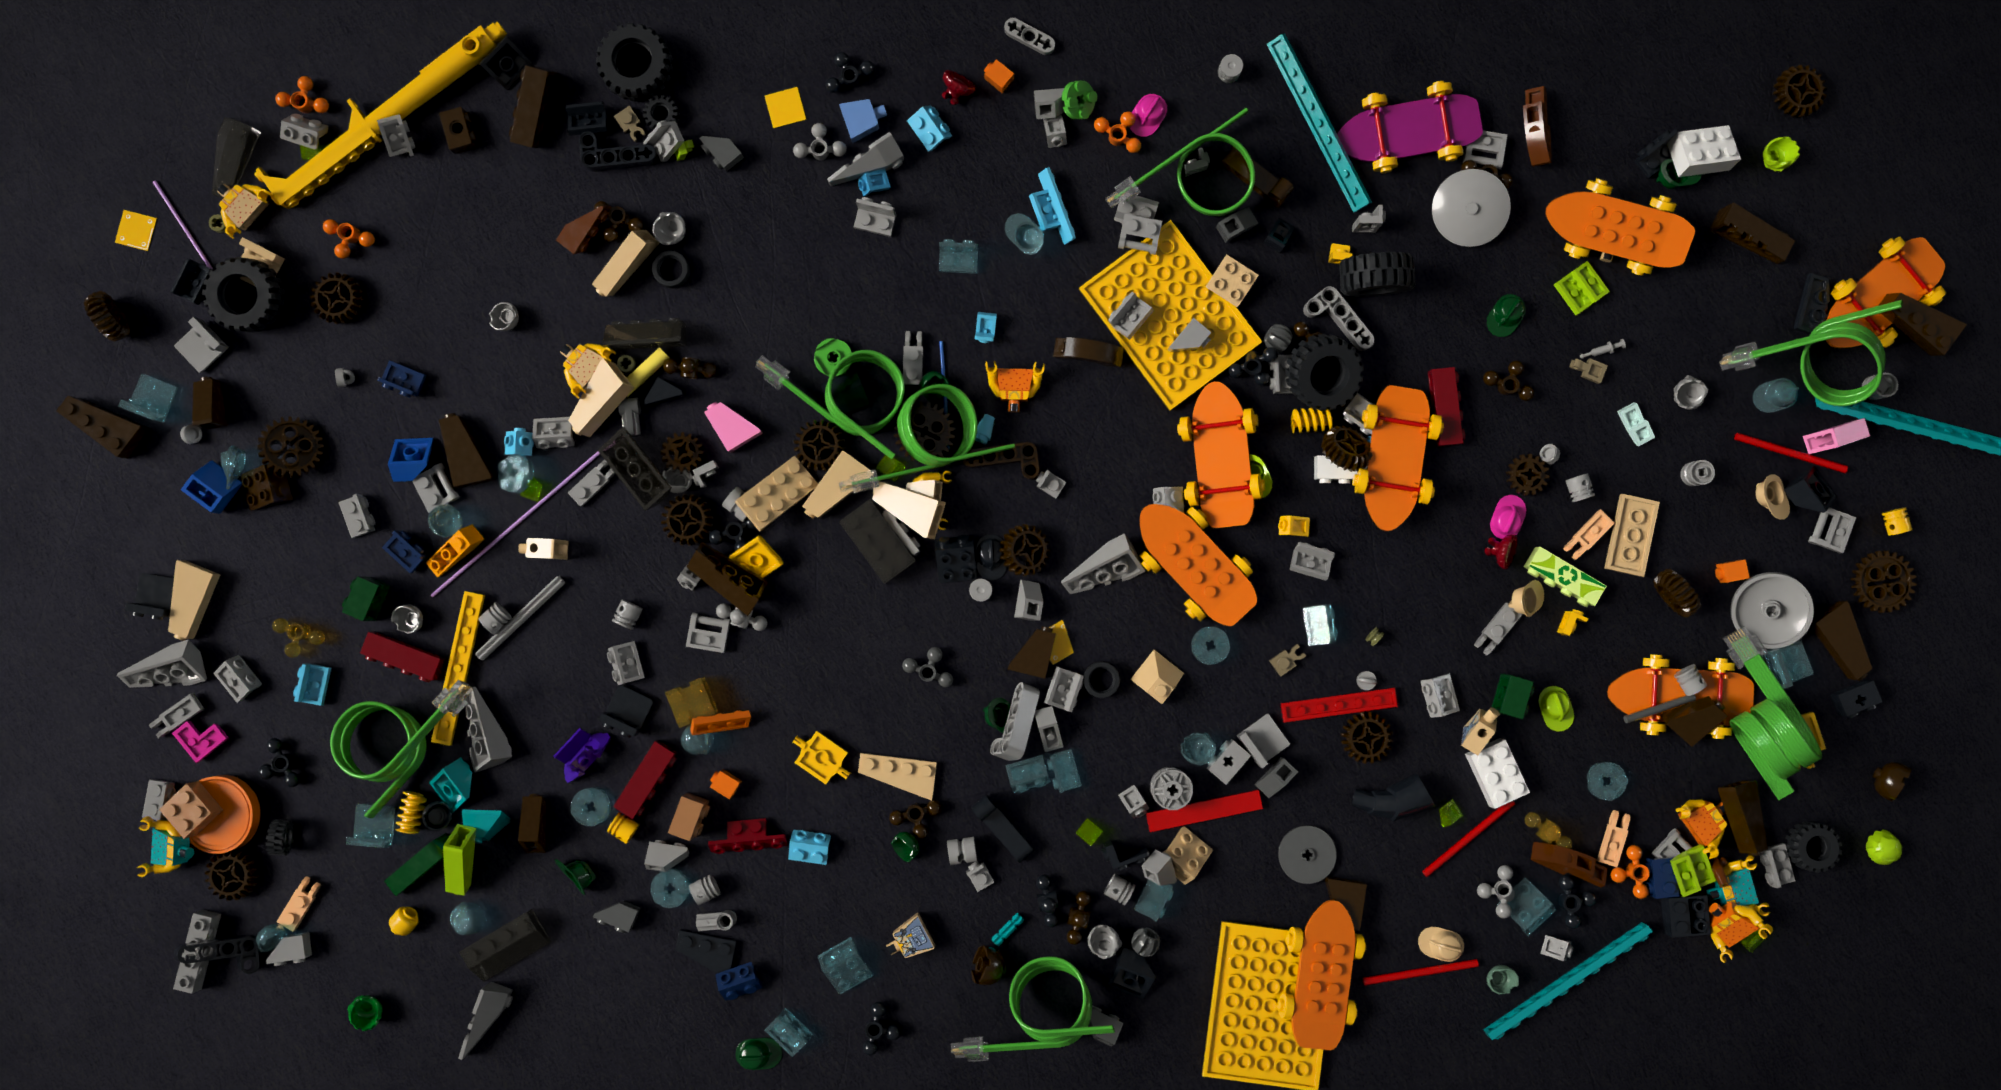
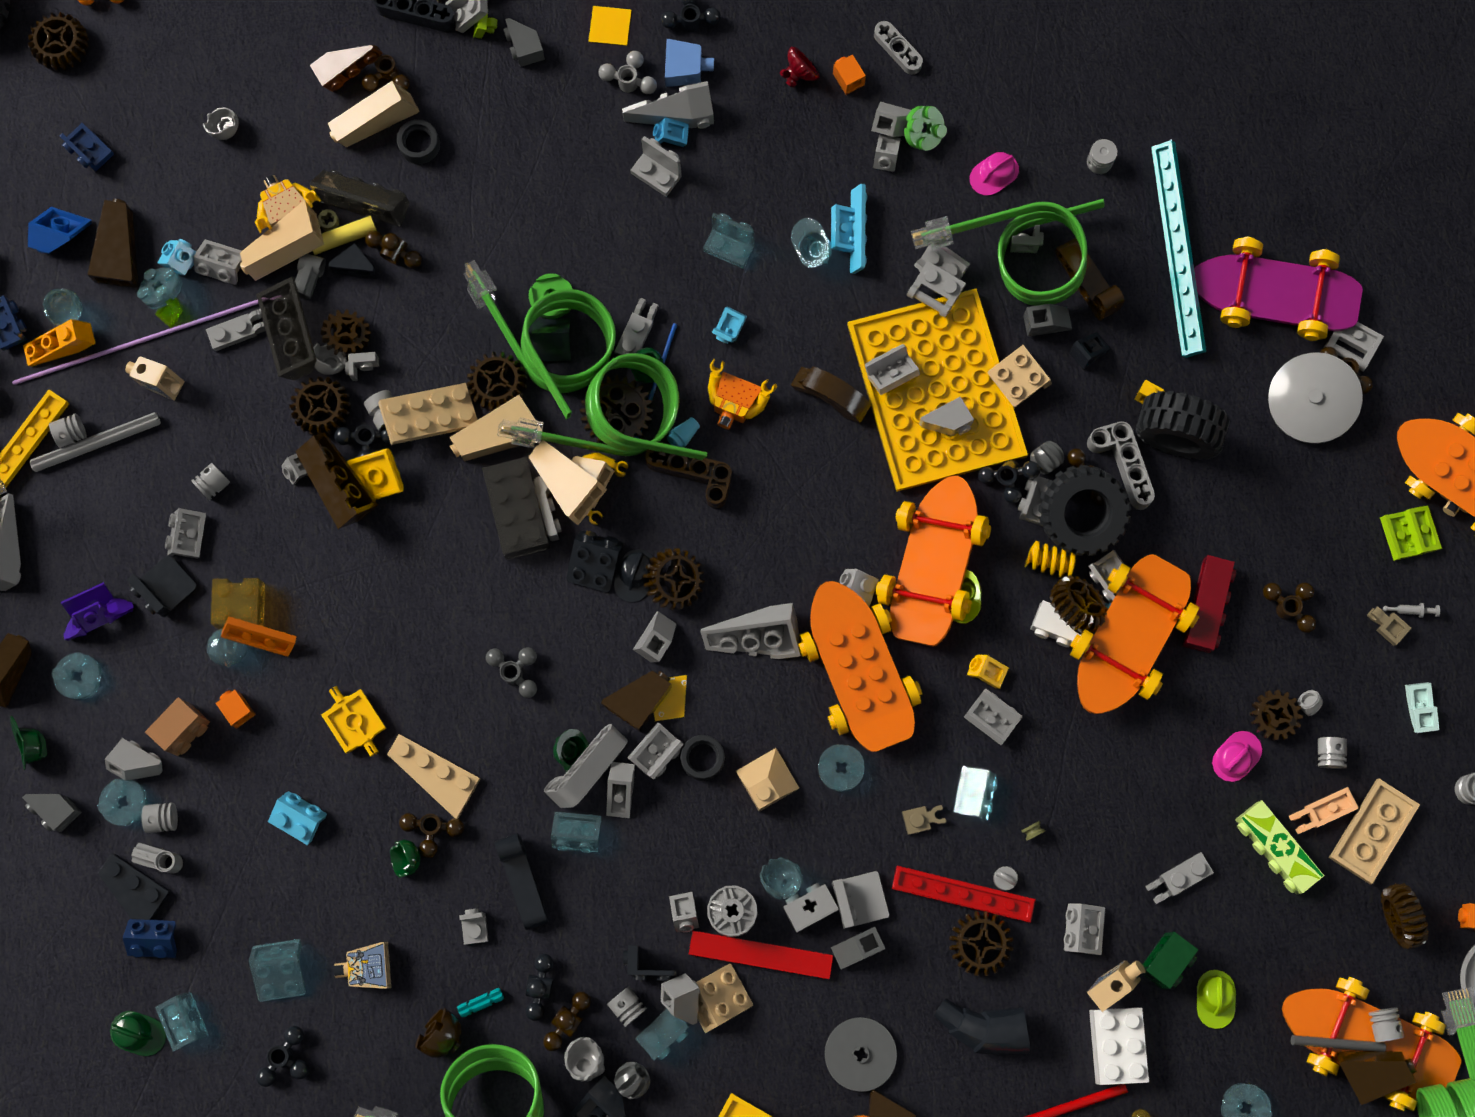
camera: 25 degrees right, 10 degrees down
light grey tile [335,368,355,388] -> none
light grey plate [412,463,459,513] -> none
yellow piece [607,812,639,844] -> none
dark red brick [613,740,677,819] -> none
light grey hair [652,212,686,245] -> none
light grey plate [686,613,731,653] -> none
bright pink slope [704,402,763,453] -> none
dark red bracket [708,818,788,854] -> none
light grey piece [716,603,767,631] -> none
clear neon green slope [876,455,905,482] -> none
medium azure bracket [907,105,952,152] -> none
light grey wheel [947,836,977,865] -> none
light grey piece [969,579,992,602] -> none
light grey bracket [1036,470,1066,499] -> none
clear light blue bracket [1047,749,1082,793] -> none
clear neon green slope [1075,818,1103,846] -> none
orange piece [1094,111,1141,153] -> none
light grey bracket [1352,205,1386,233] -> none
clear neon green slope [1439,799,1463,827] -> none
dark red hair [1485,535,1517,569] -> none
dark green piece [1487,294,1526,337] -> none
tan piece [1508,580,1544,617] -> none
reddish brown slope [1523,86,1552,167] -> none
yellow bracket [1557,609,1589,636] -> none

